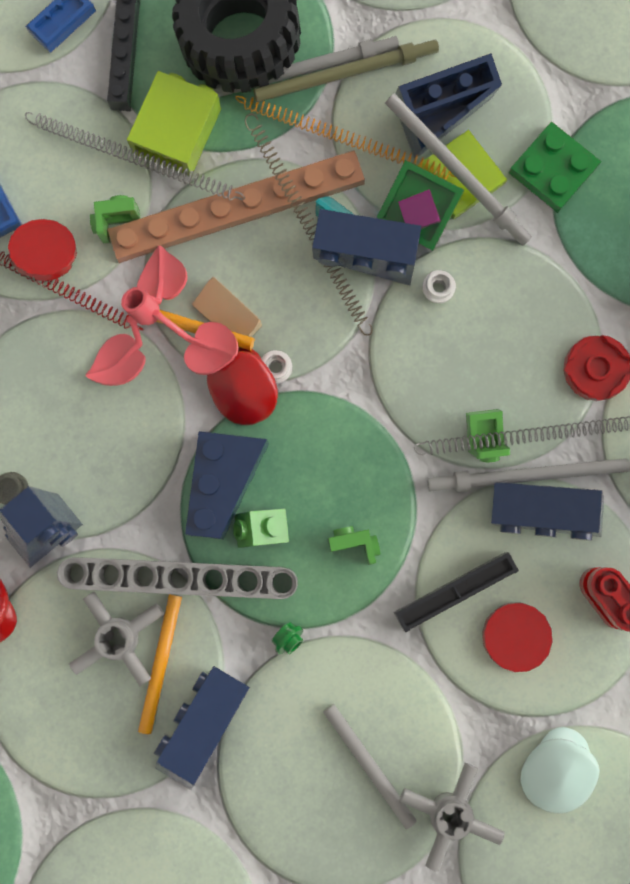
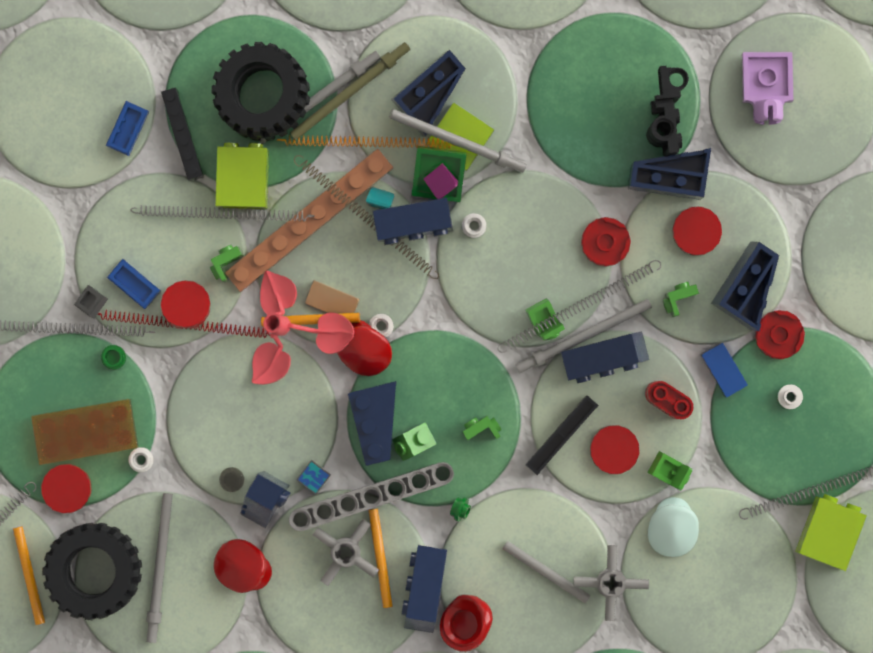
camera: 20 degrees left, 5 degrees up
green plate [508,121,602,213] -> none
none -> tile [296,460,331,494]
none -> red piece [440,595,493,652]
none -> bright green bracket [647,451,693,490]

